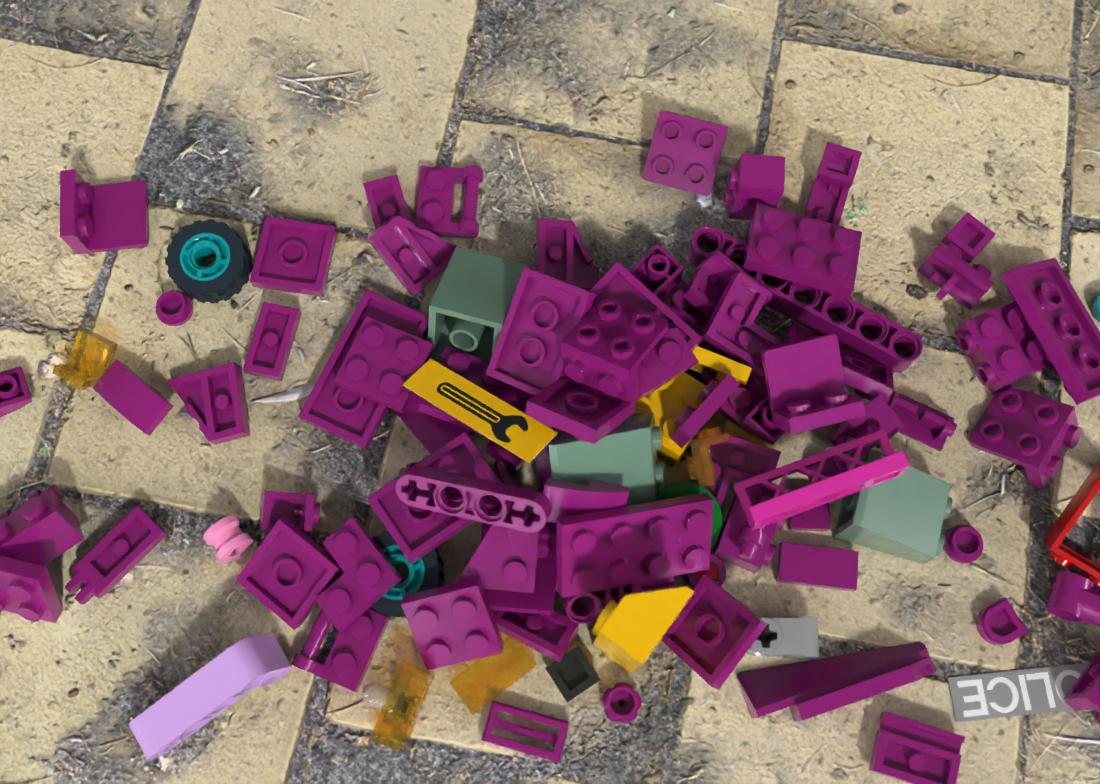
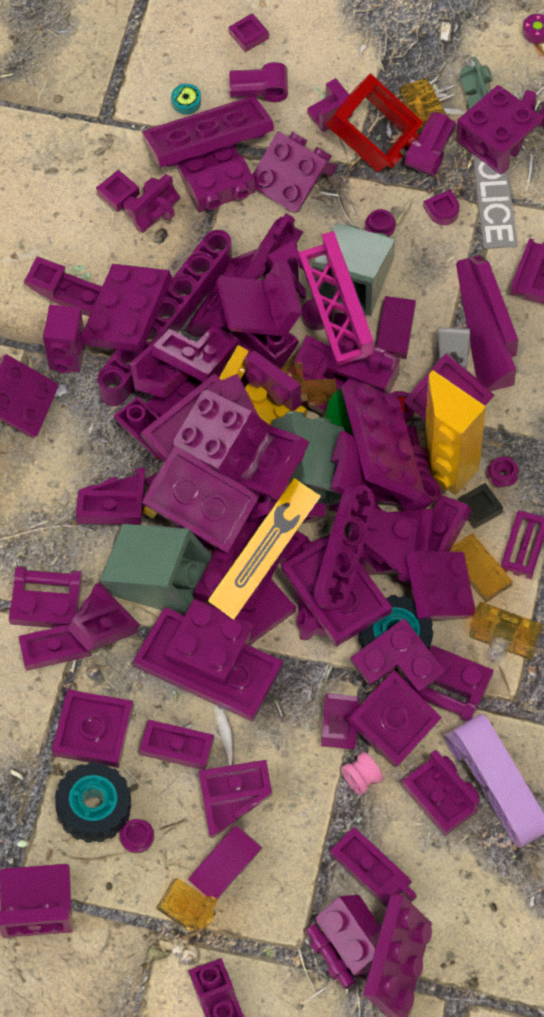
camera: 85 degrees left, 10 degrees down
none -> magenta bracket [402,750,480,836]

